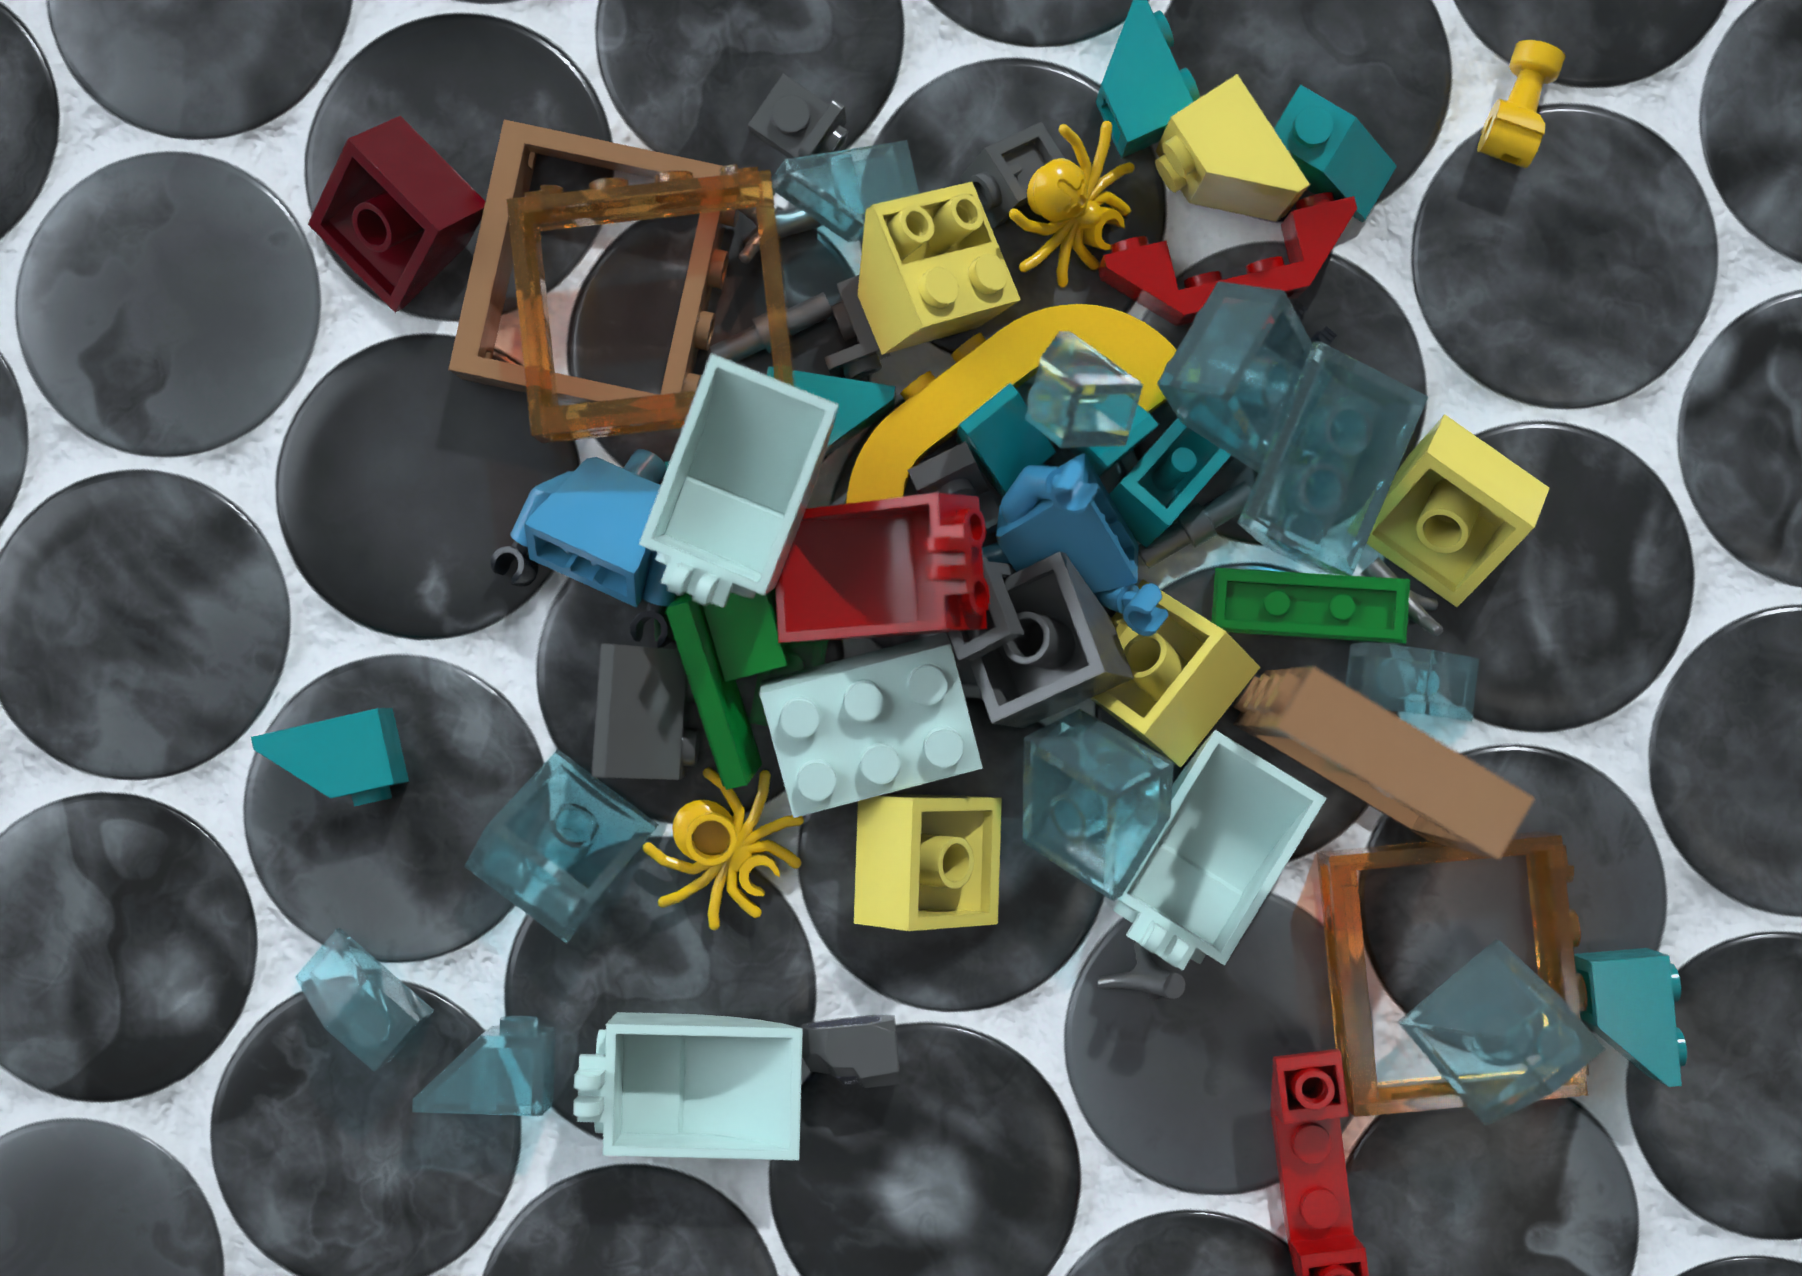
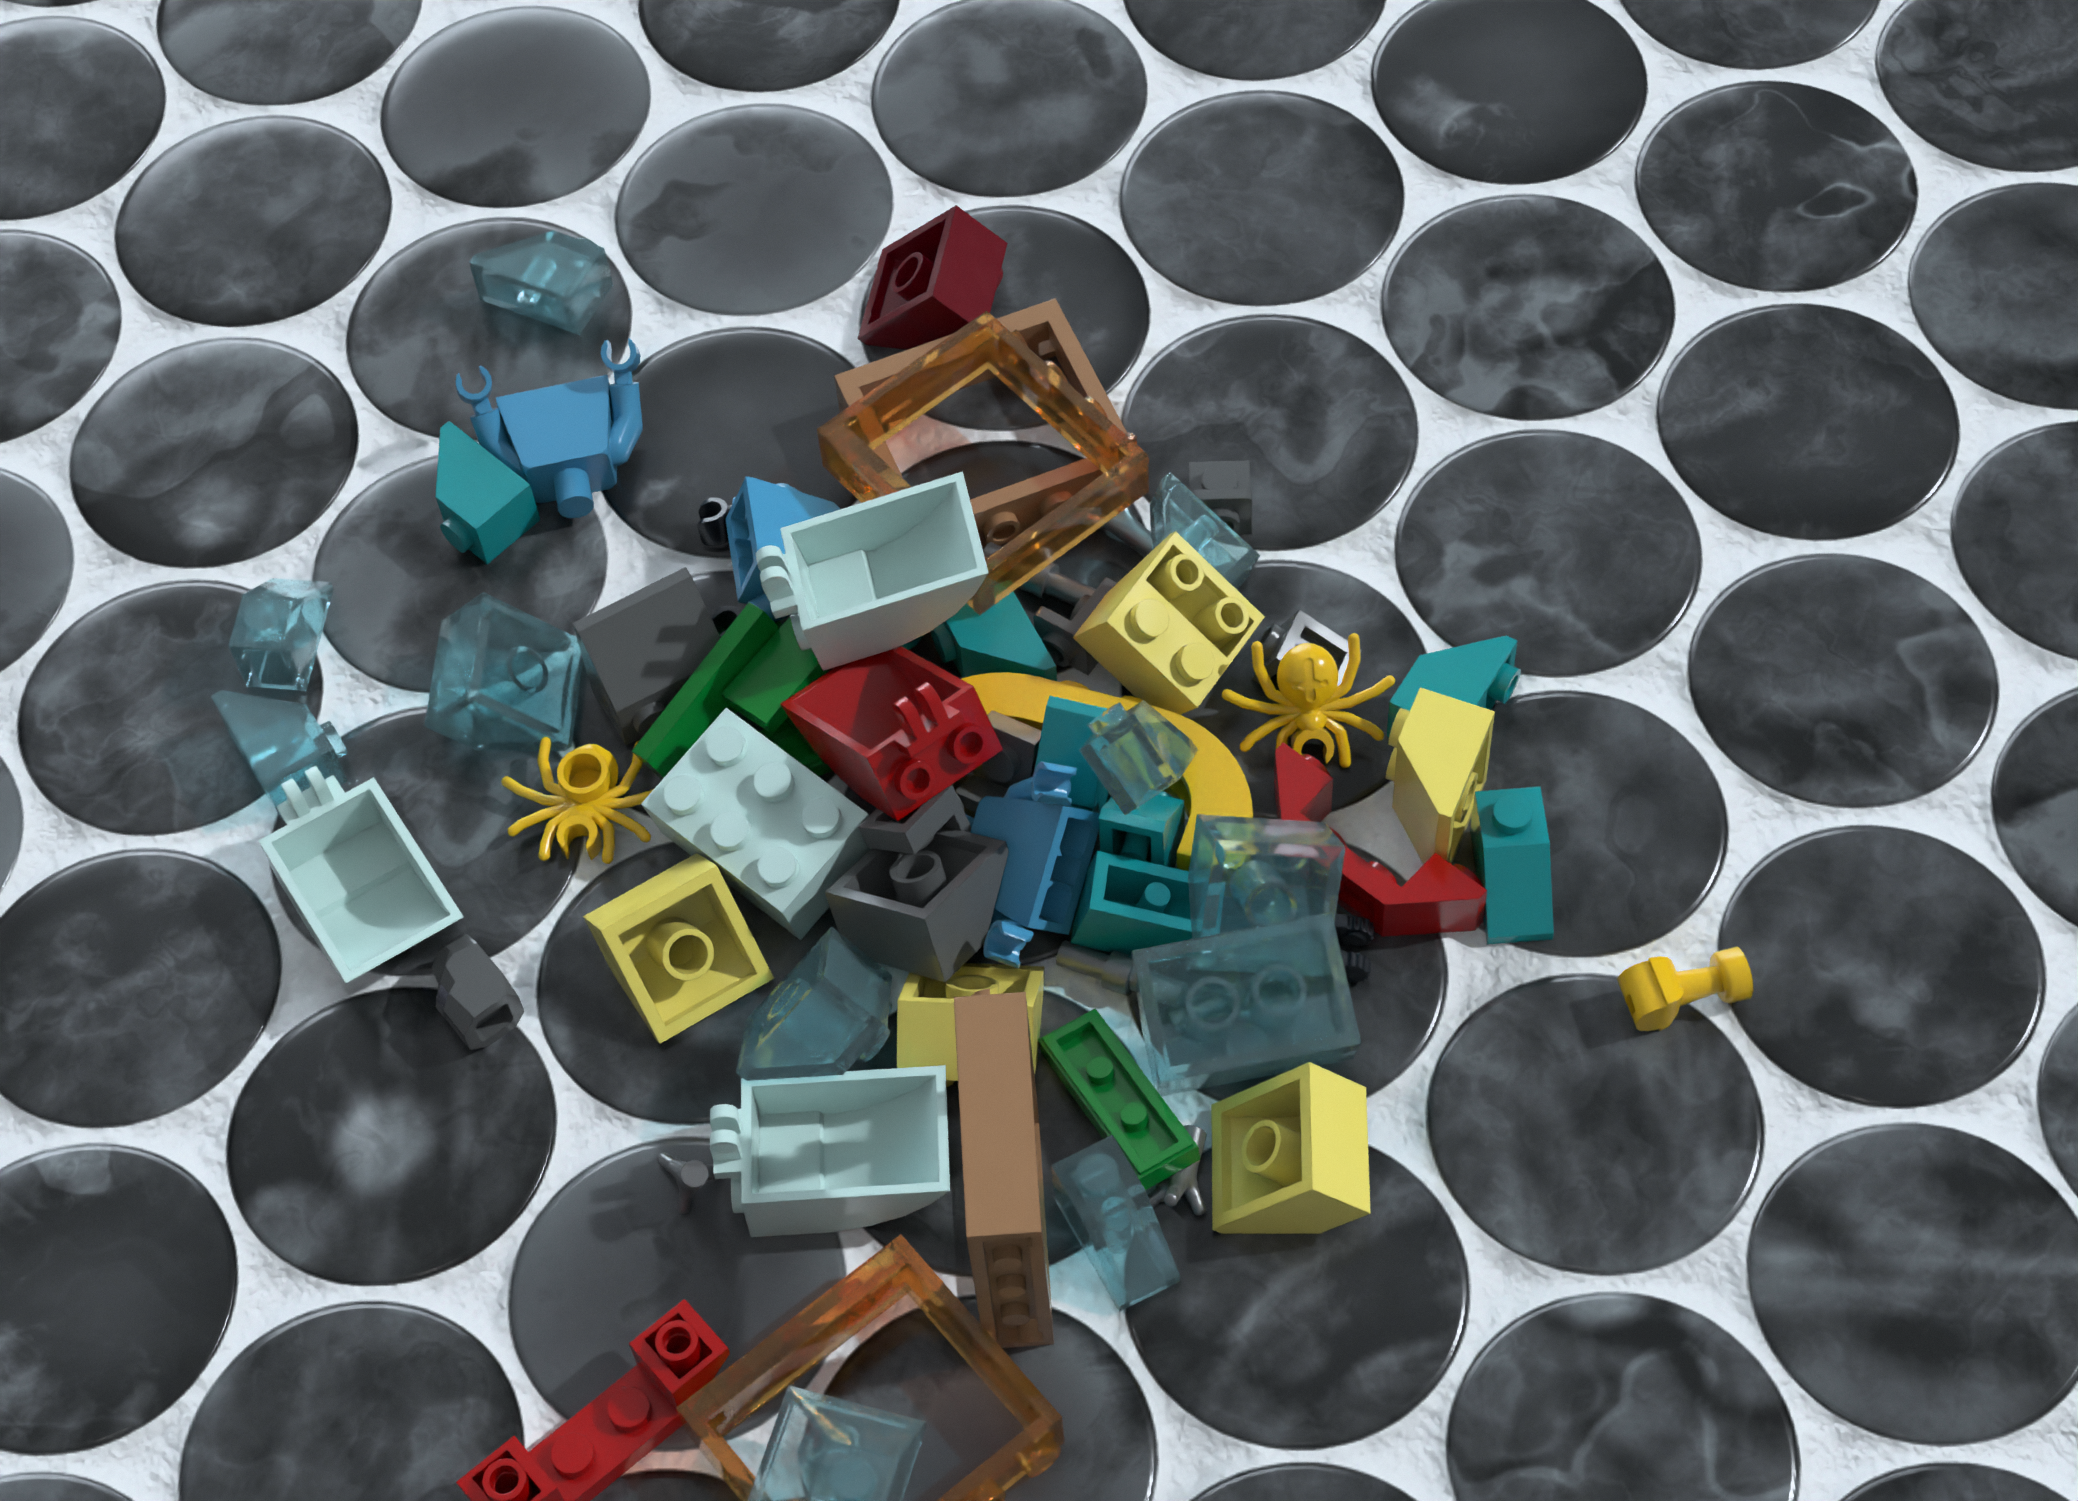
camera: 55 degrees right, 30 degrees down
none -> dark azure torso [455,338,643,518]
none -> clear light blue slope [469,230,613,335]

